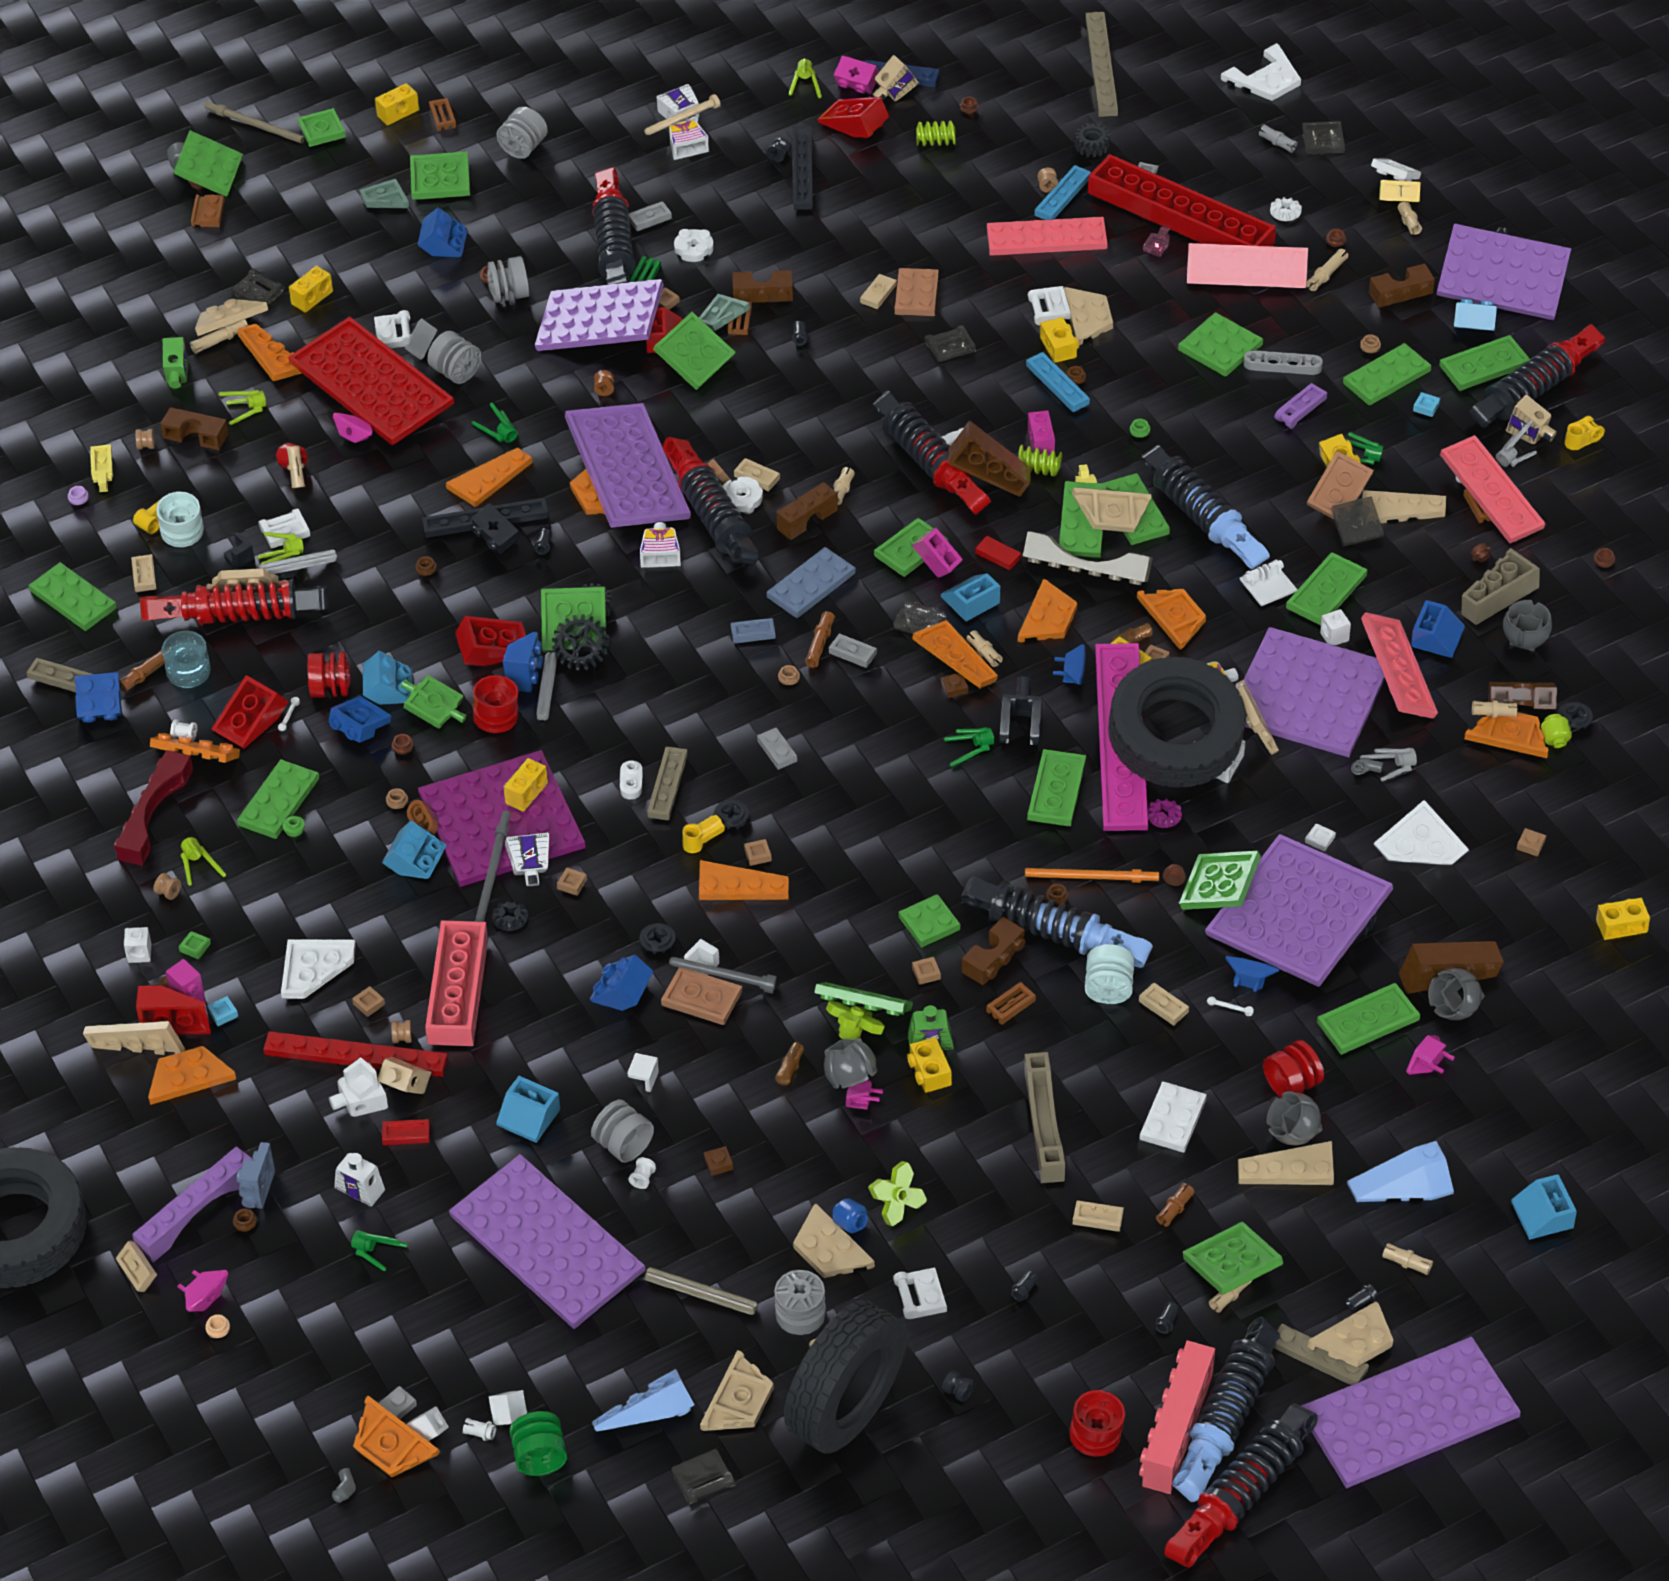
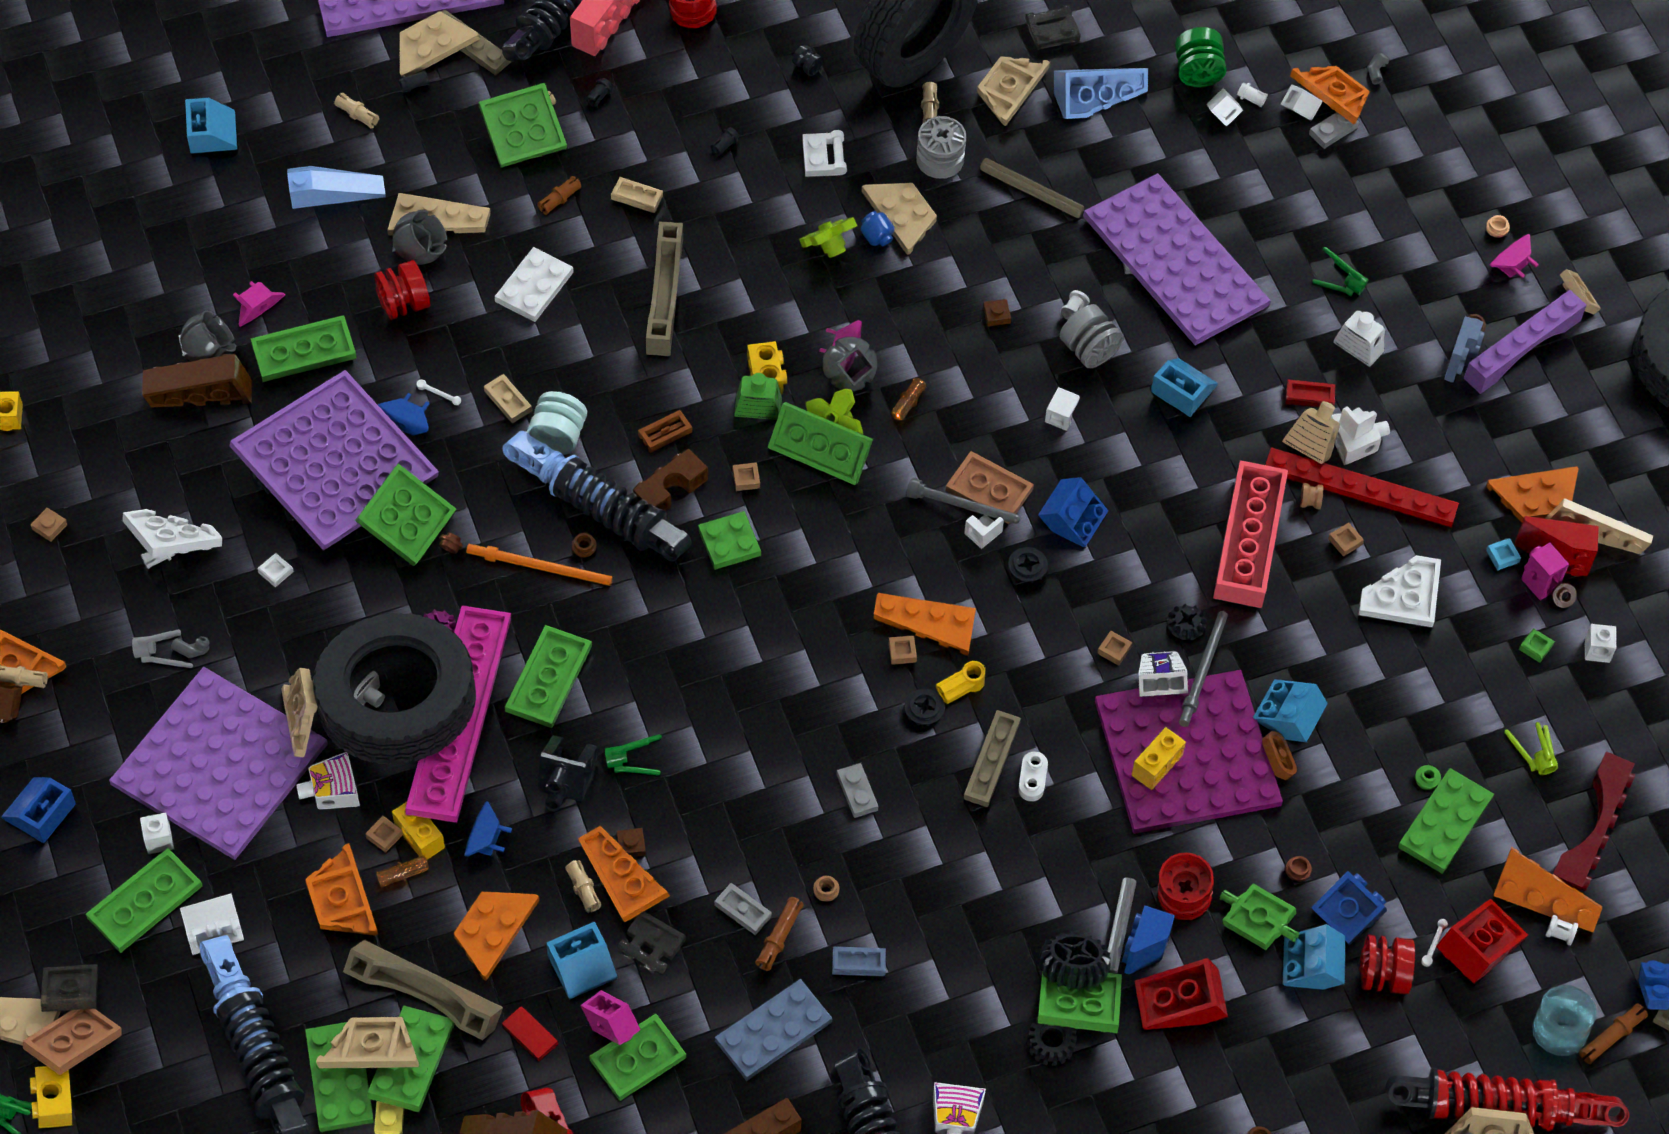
camera: 175 degrees left, 10 degrees up
medium nougat wheel [154,873,181,900] -> none
medium nougat plate [386,788,408,809] -> none
coral plate [1361,612,1438,718] -> none

